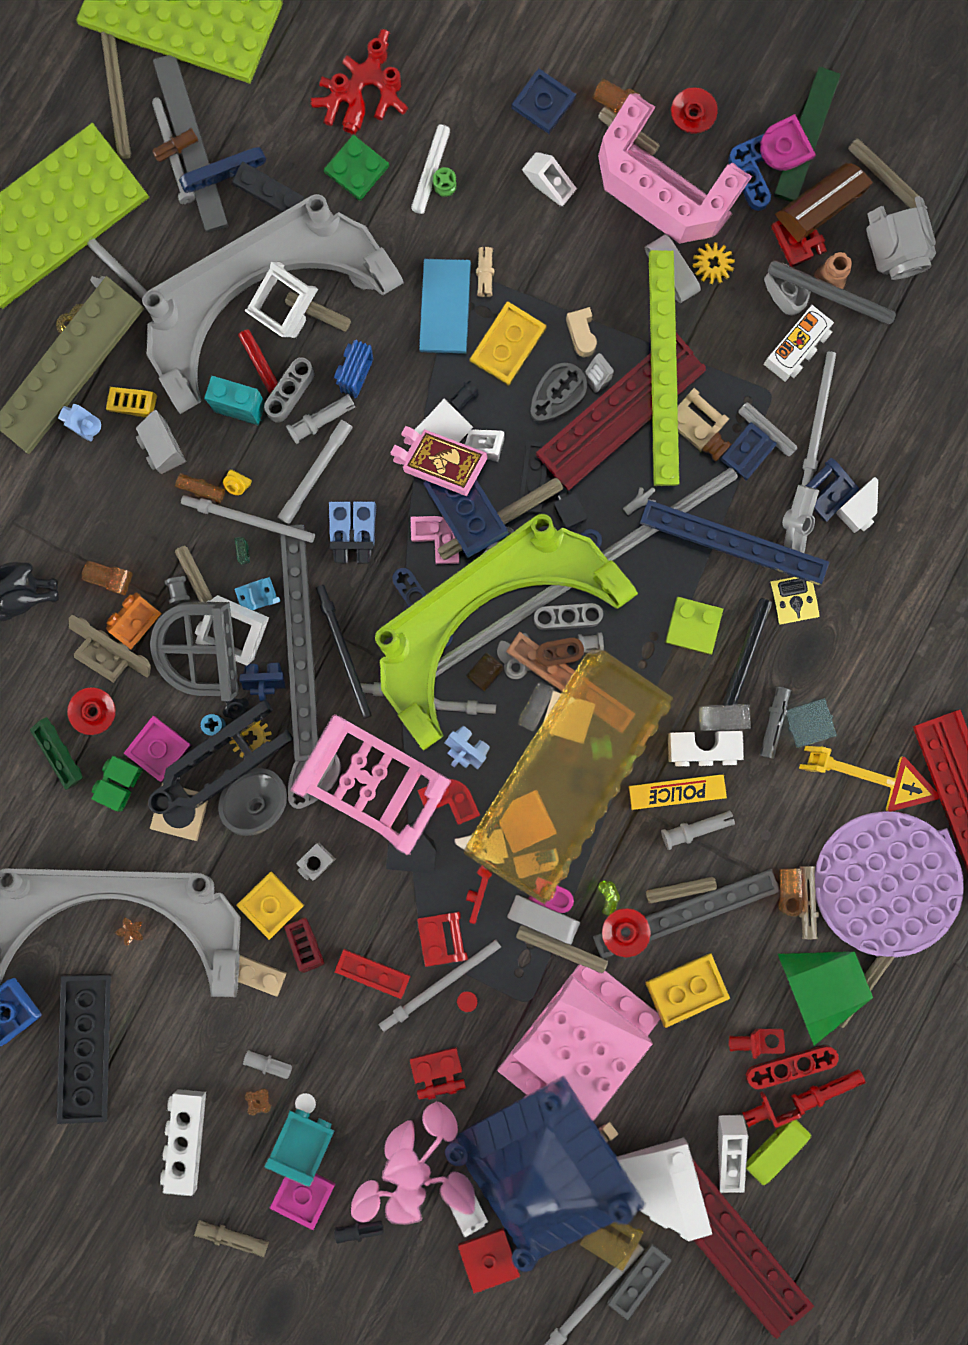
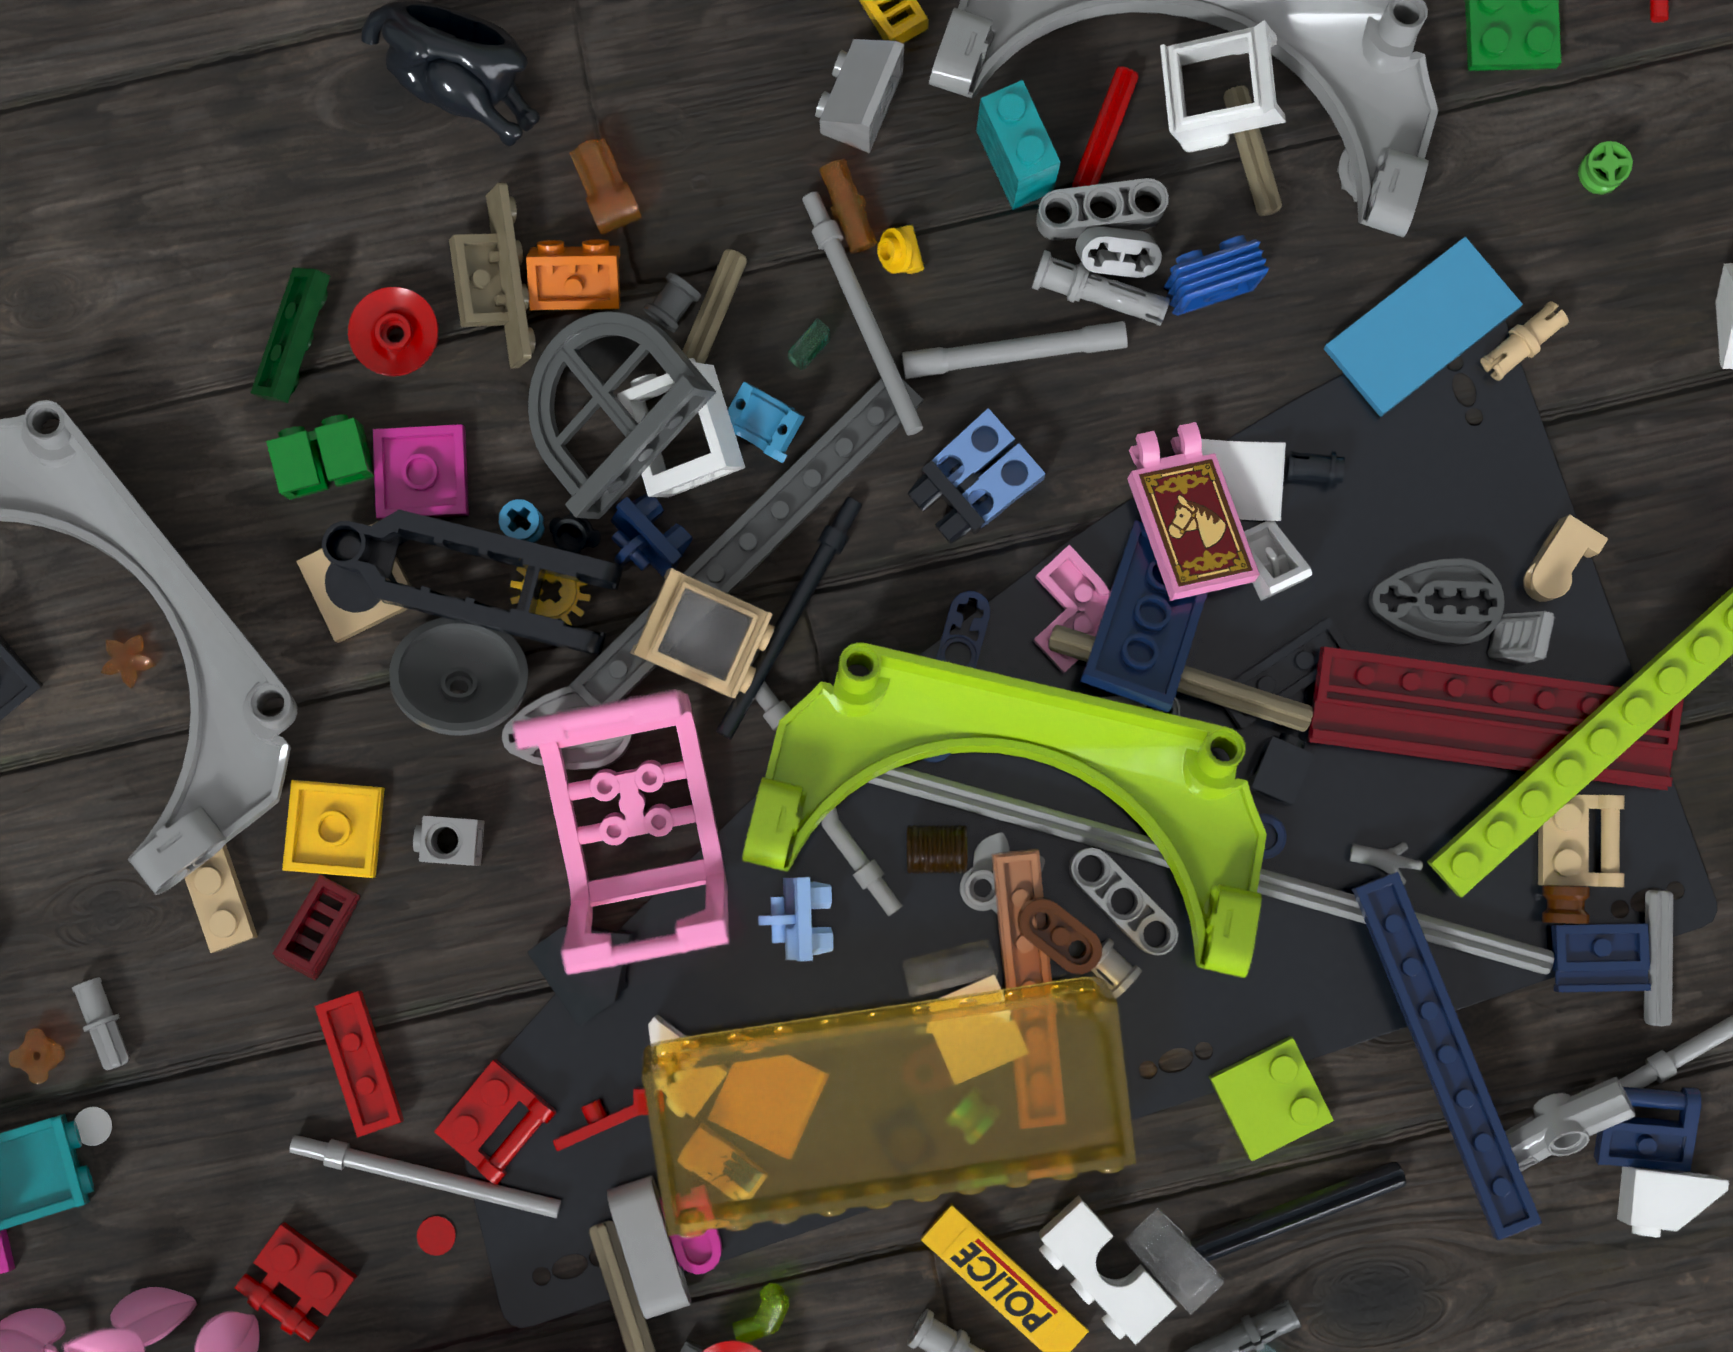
camera: 50 degrees right, 0 degrees up
white axle [412,125,450,214] -> none
red plate [417,779,480,825] -> none
yellow tile [470,301,547,385] -> none
sticker [771,577,820,625] -> none
none -> window [630,568,775,698]
none -> light grey beam [1076,226,1162,278]

